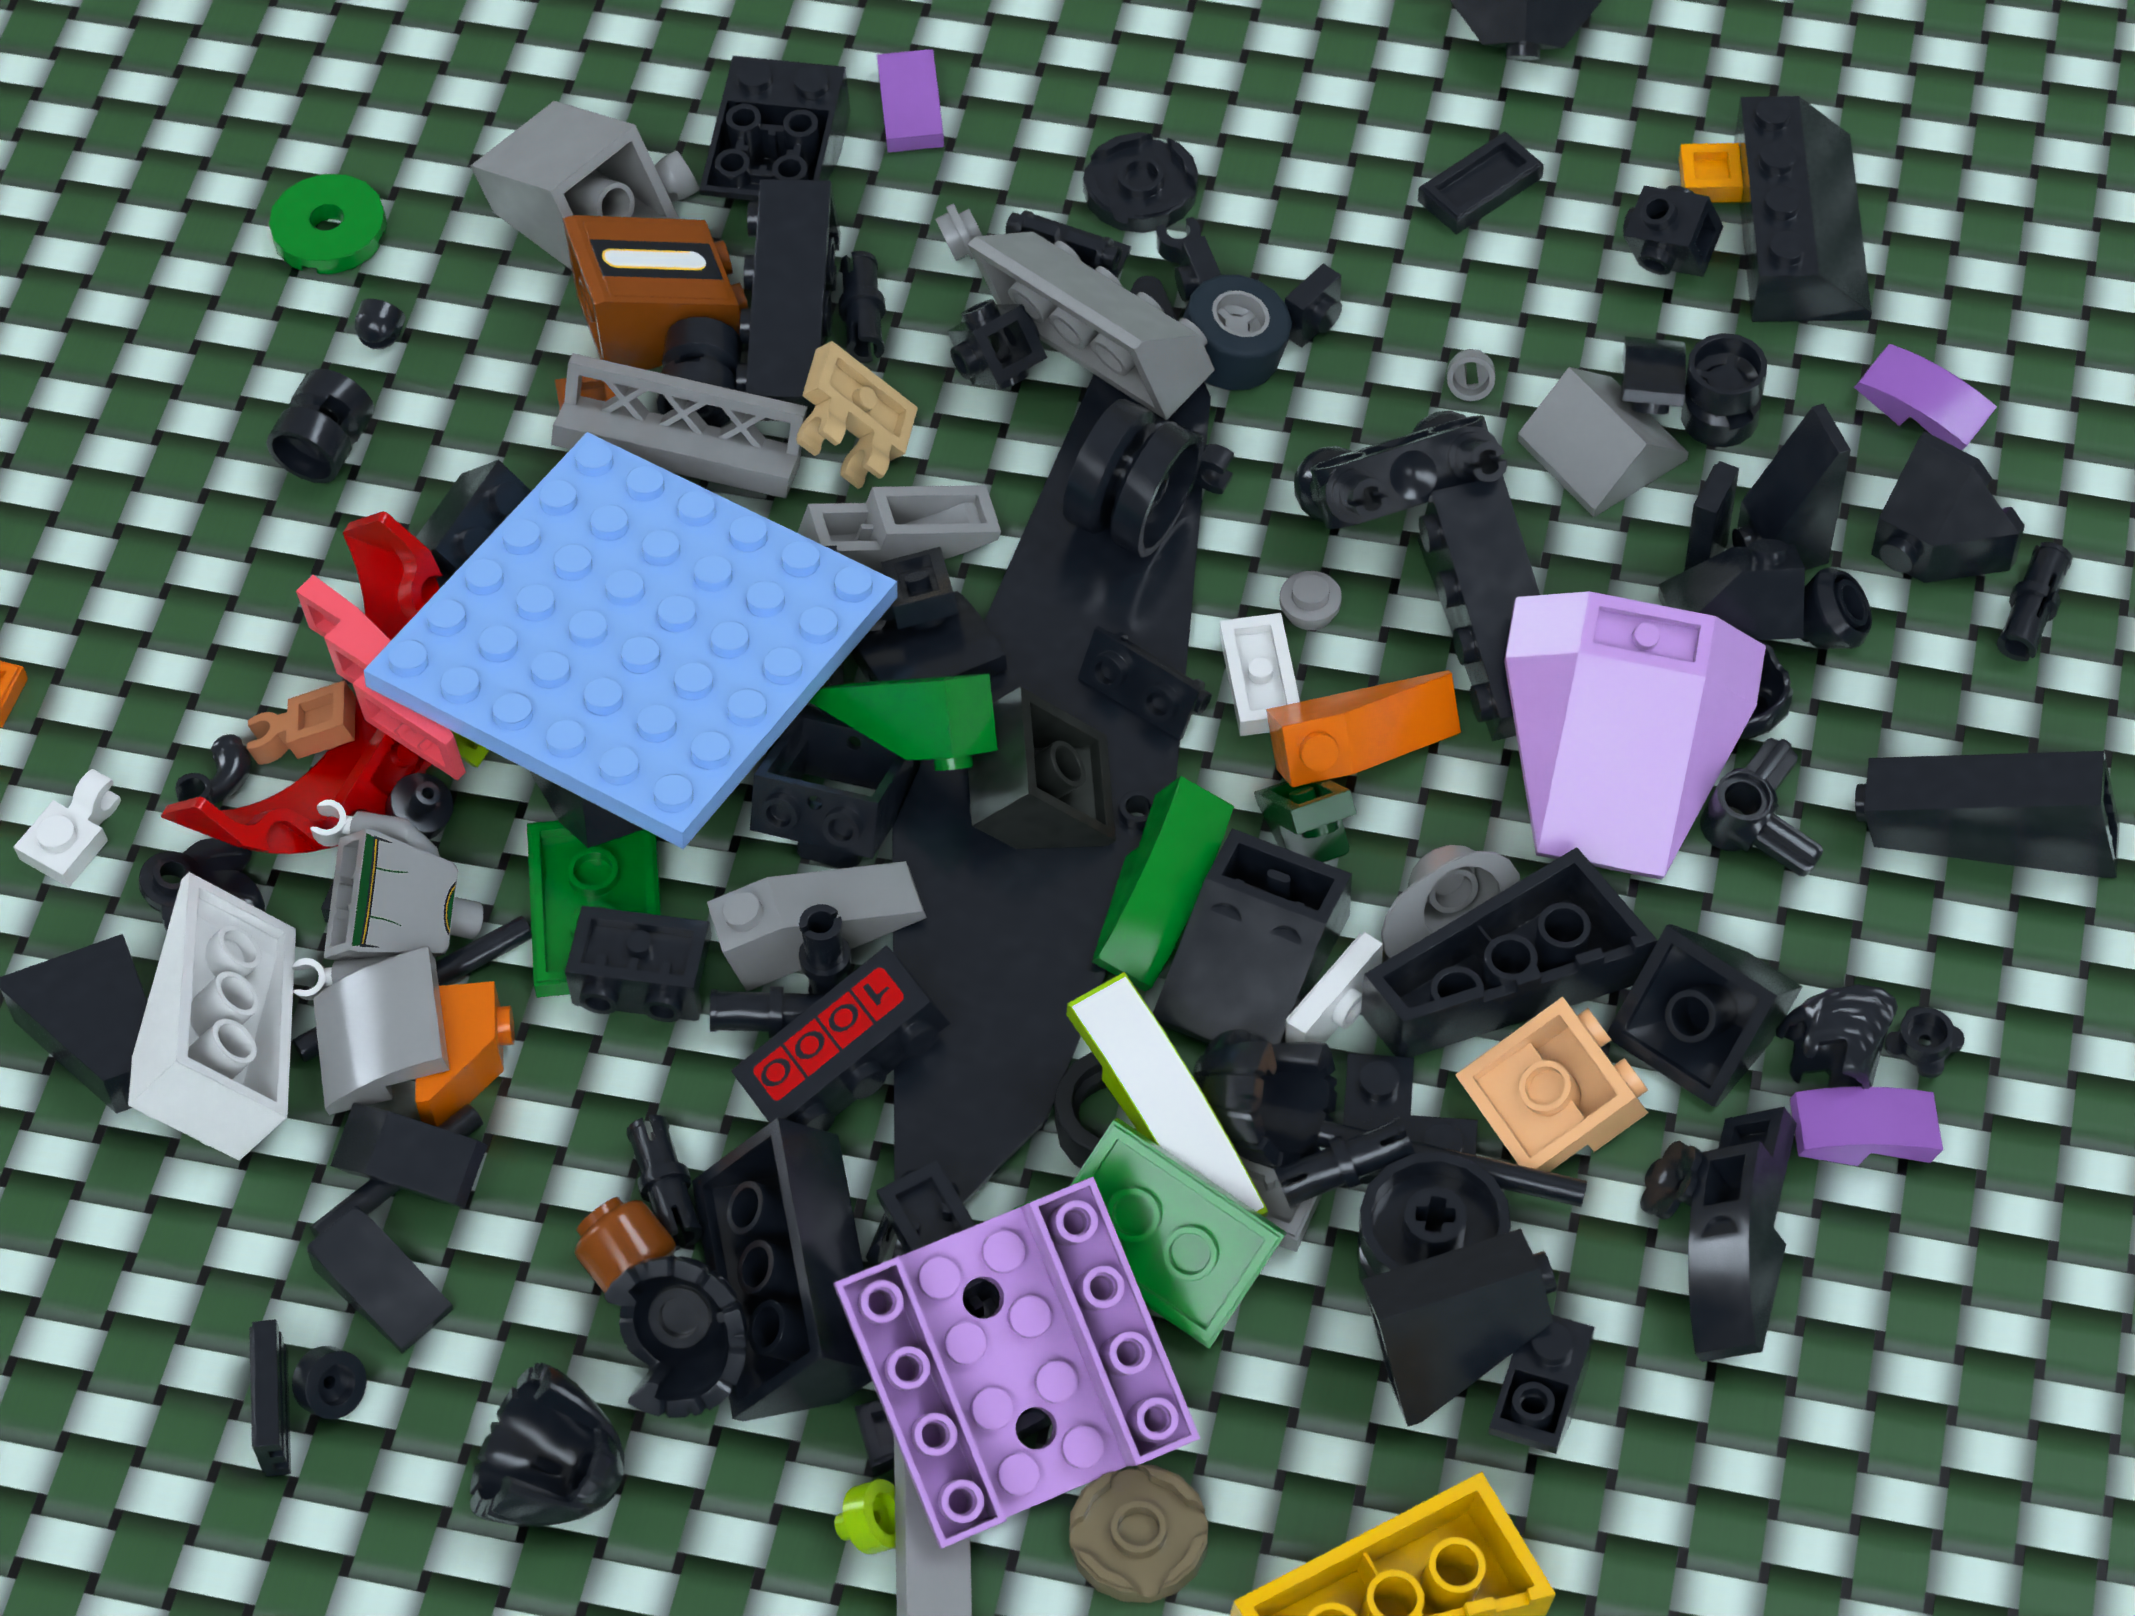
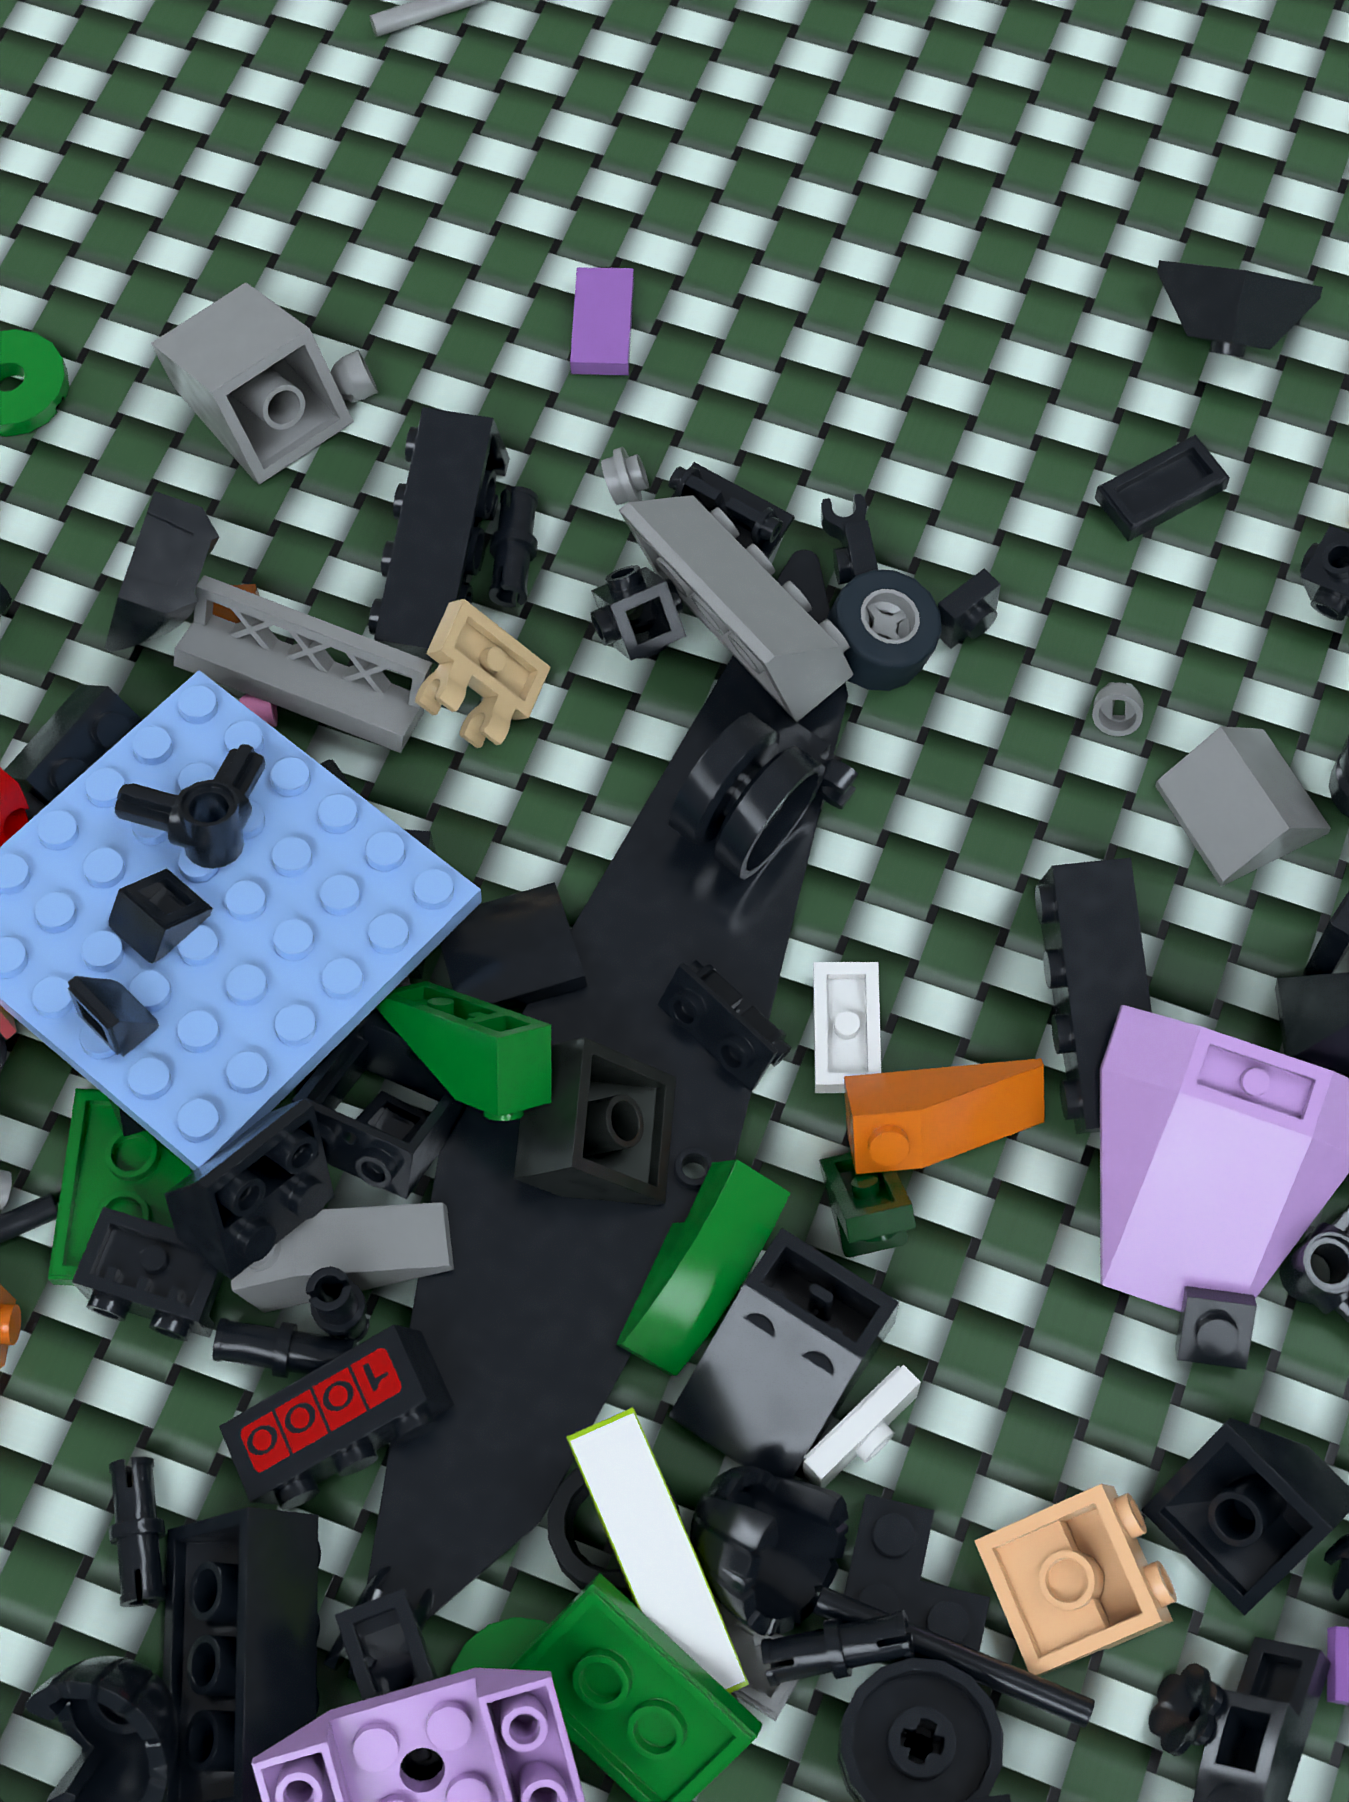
camera: 10 degrees right, 10 degrees up
black hinge [355,299,406,349] -> none
dark orange slope [563,215,749,370] -> none
dark orange head [575,1197,676,1293] -> none
black wheel [656,317,742,428] -> none
black slope [699,56,851,201] -> none
light grey slope [797,485,1001,574] -> none
black hinge [870,547,959,631] -> none
black tile [1083,132,1198,233] -> none
light grey plate [1280,571,1342,630] -> none
black piece [1294,410,1507,529] -> none
black wedge [1361,847,1657,1057] -> none
light grey piece [1381,845,1520,959] -> none
black slope [1621,336,1686,415] -> none
none -> black slope [67,976,159,1057]
none -> black slope [105,491,219,652]
none -> black slope [108,868,213,963]
none -> black axle [115,744,266,869]
none -> black slope [164,1098,335,1280]
none -> black plate [1175,1286,1257,1369]

